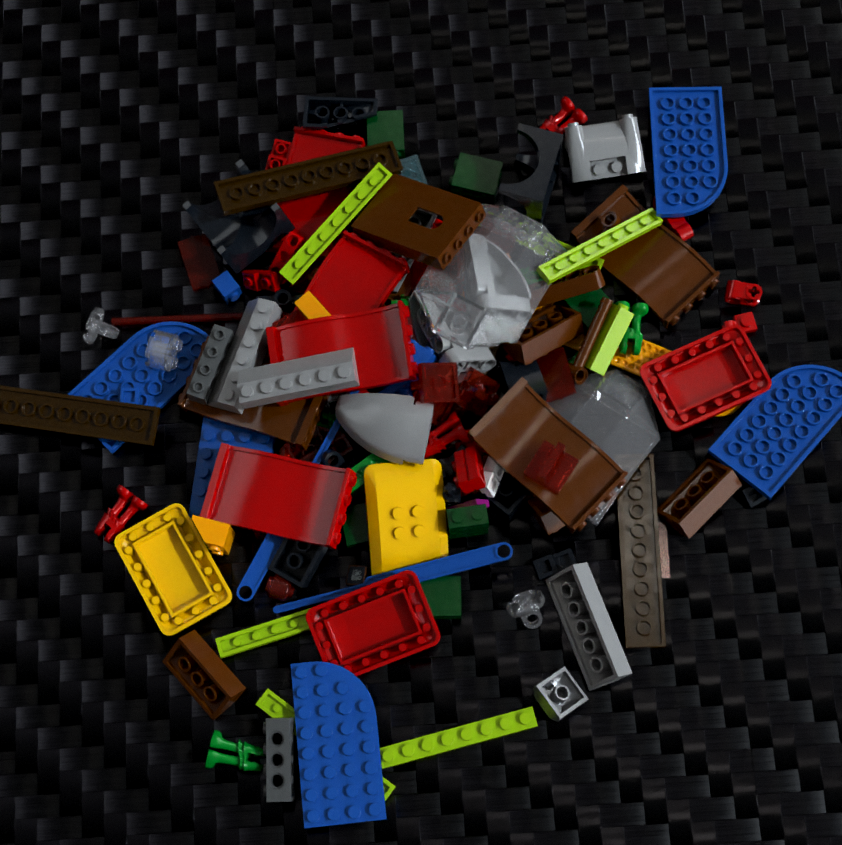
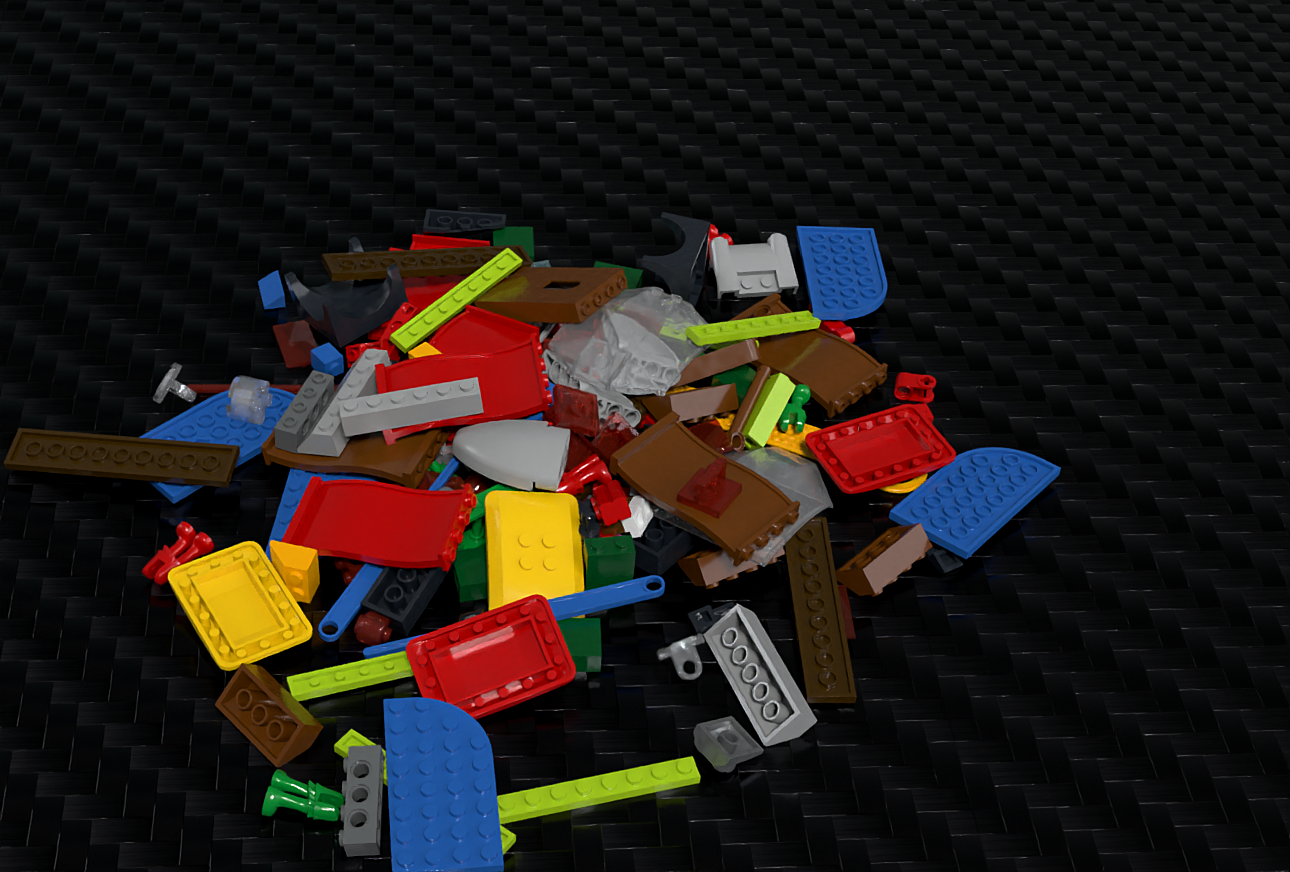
camera: 10 degrees left, 30 degrees down
none -> blue slope [258,270,285,310]

